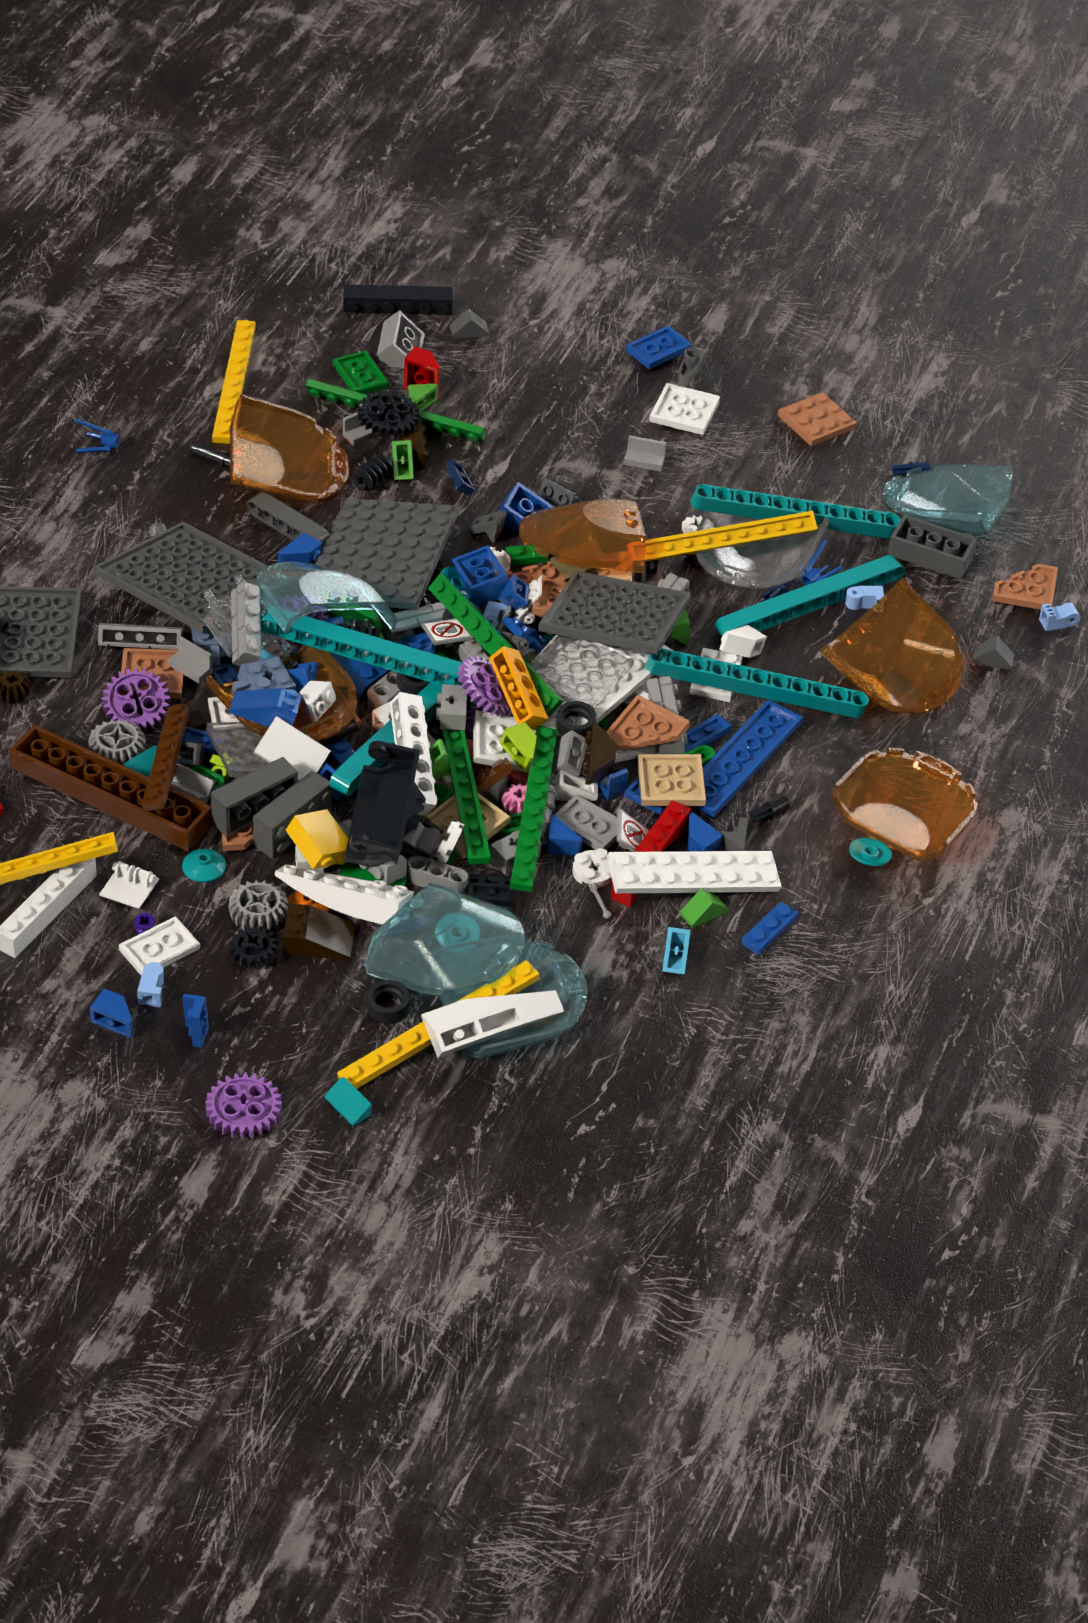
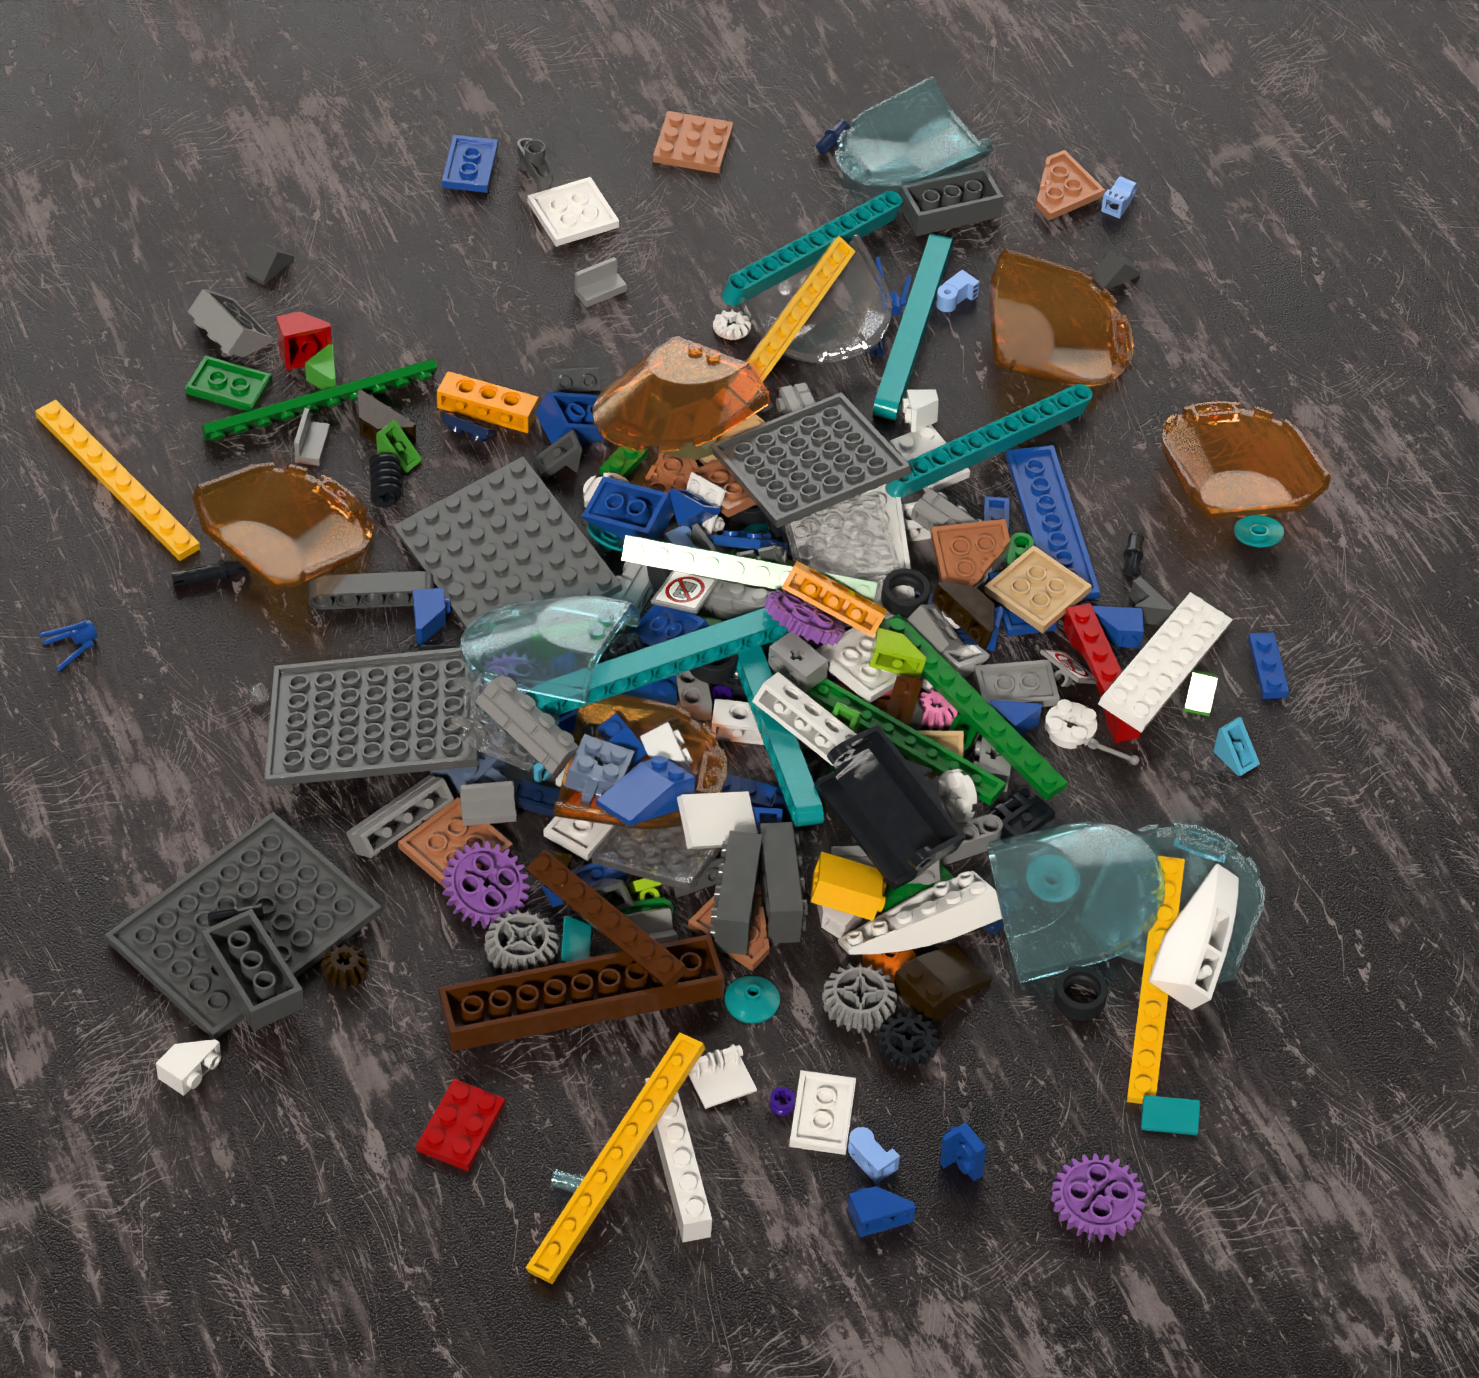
camera: 45 degrees left, 5 degrees up
black brick [343,284,453,315] -> none
black gear [357,390,420,438] -> none
none -> light orange brick [437,372,539,433]

